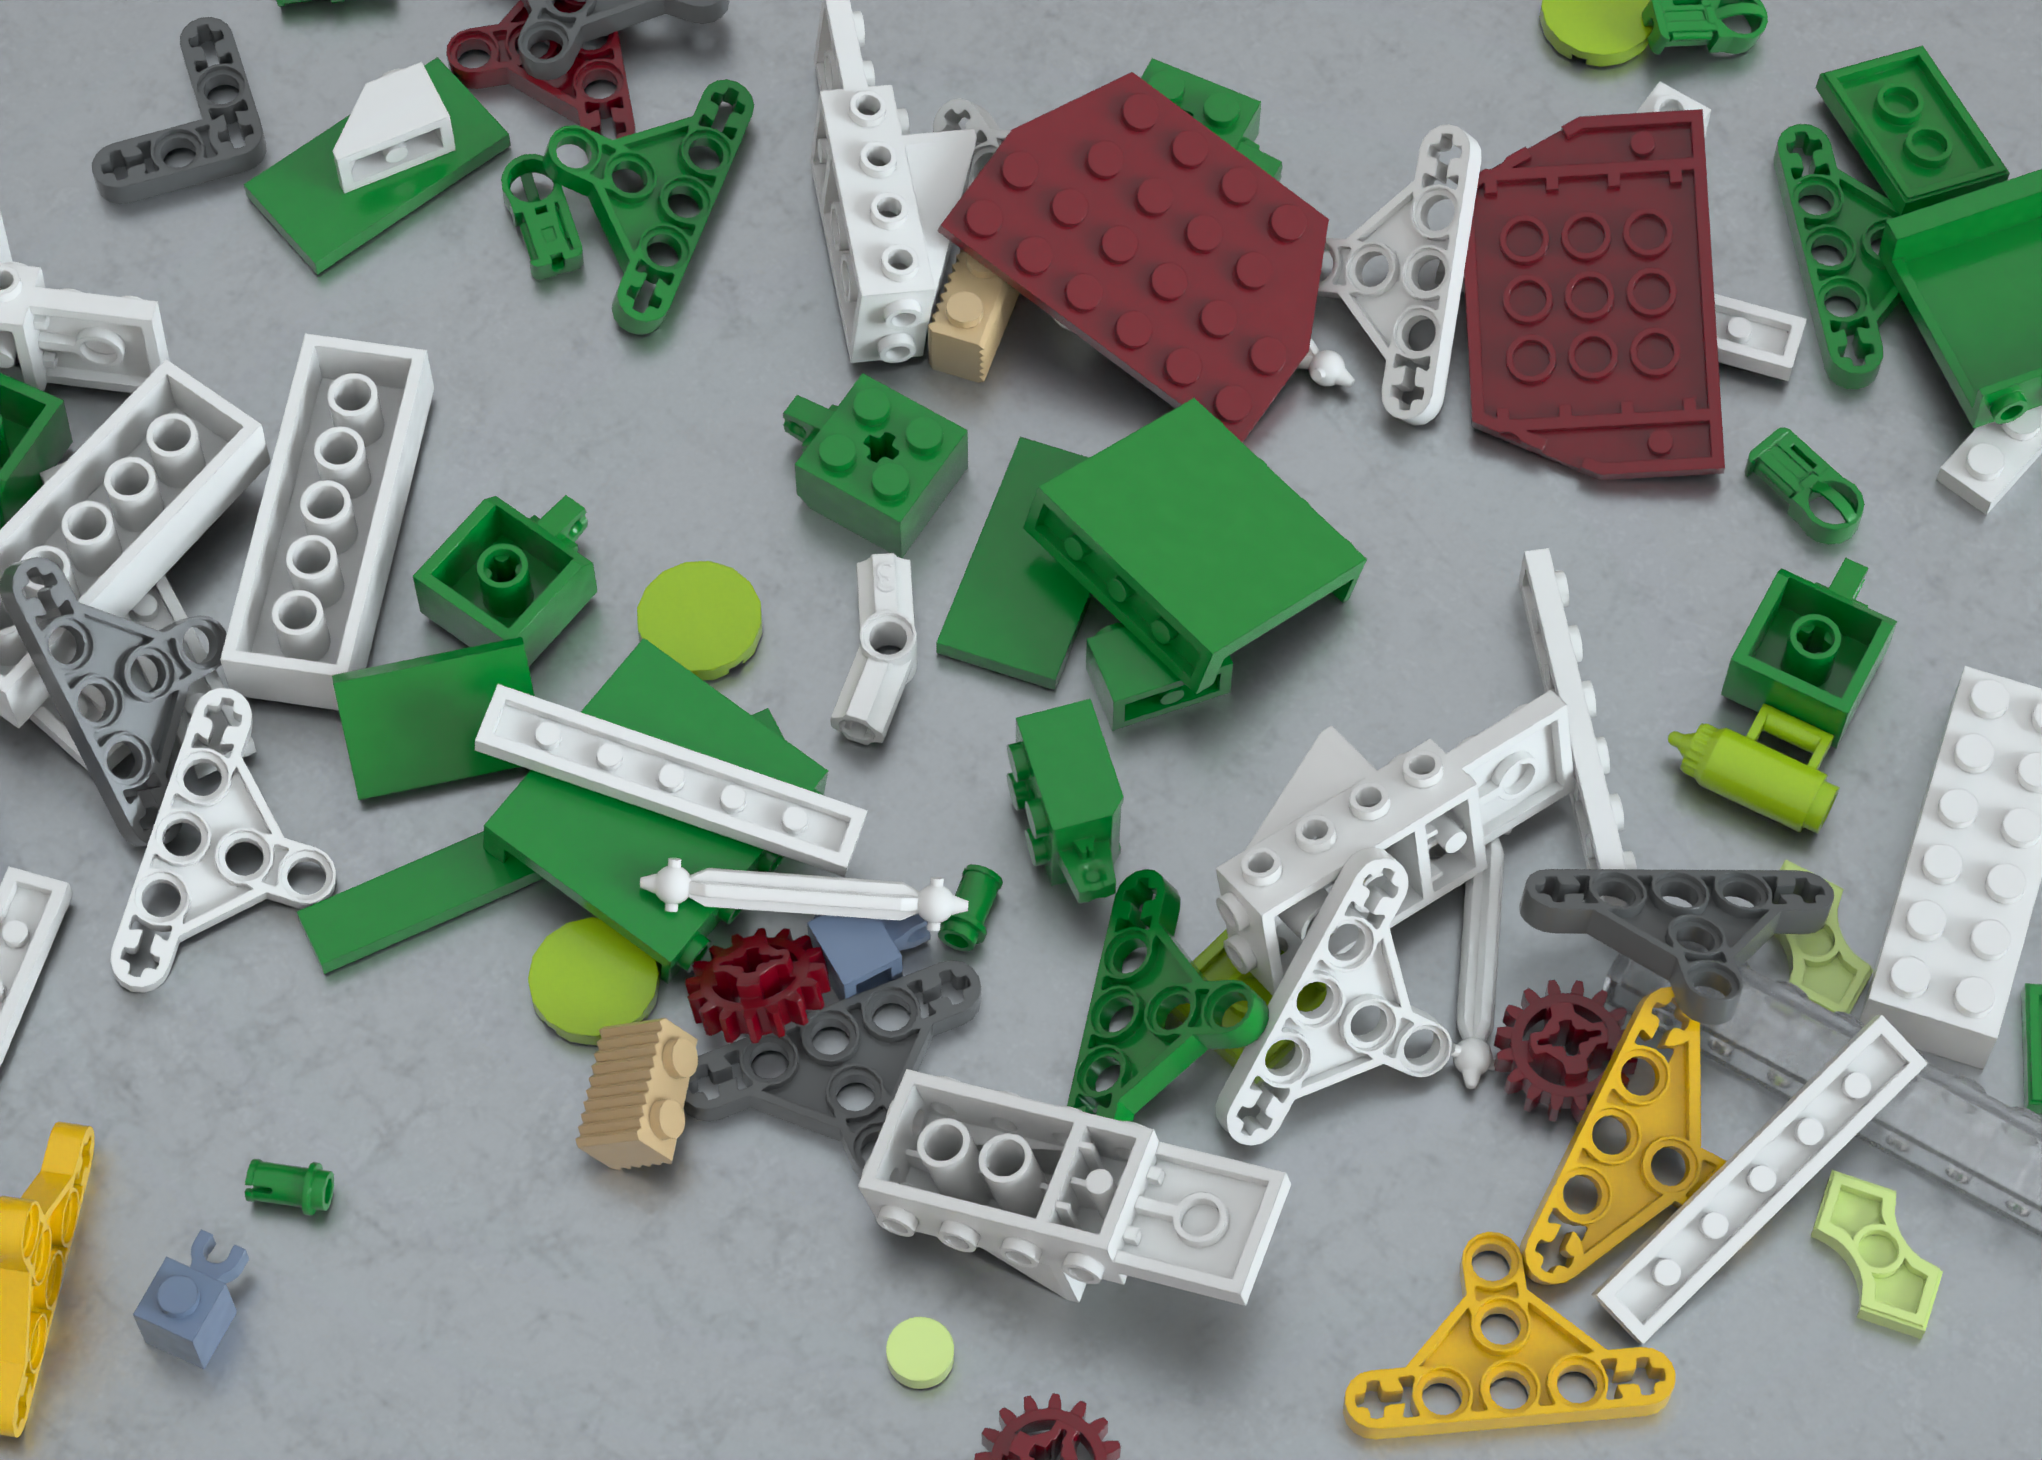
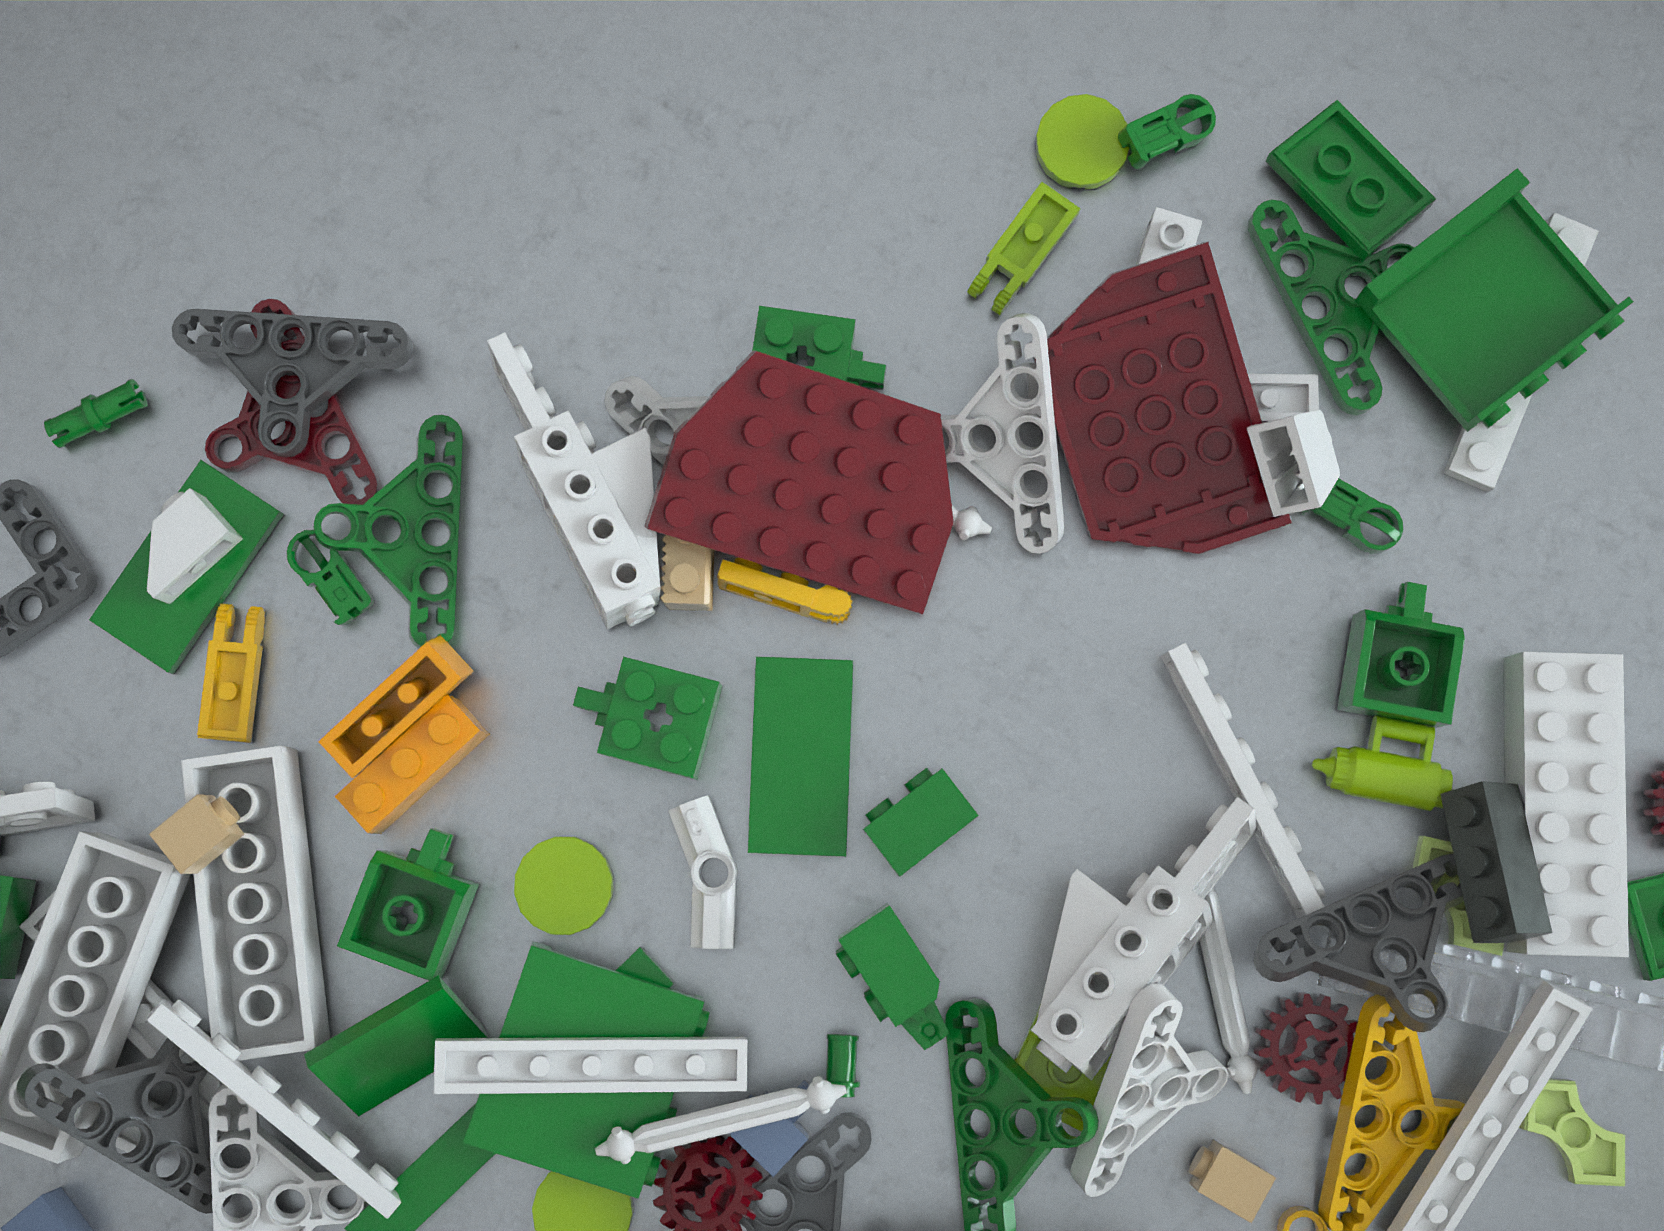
camera: 15 degrees left, 20 degrees up
green panel [1023,398,1367,694] -> none
none -> white plate [147,998,401,1219]
none -> tan brick [149,794,245,874]
none -> yellow hinge [197,604,265,743]
none -> light orange brick [318,635,474,778]
none -> light orange brick [335,694,490,834]
none -> yellow hinge [717,558,853,625]
none -> lime hinge [967,182,1081,315]
none -> tan brick [1189,1139,1276,1223]
none -> white torso [1247,410,1340,517]
none -> pearl dark grey brick [1440,781,1553,943]

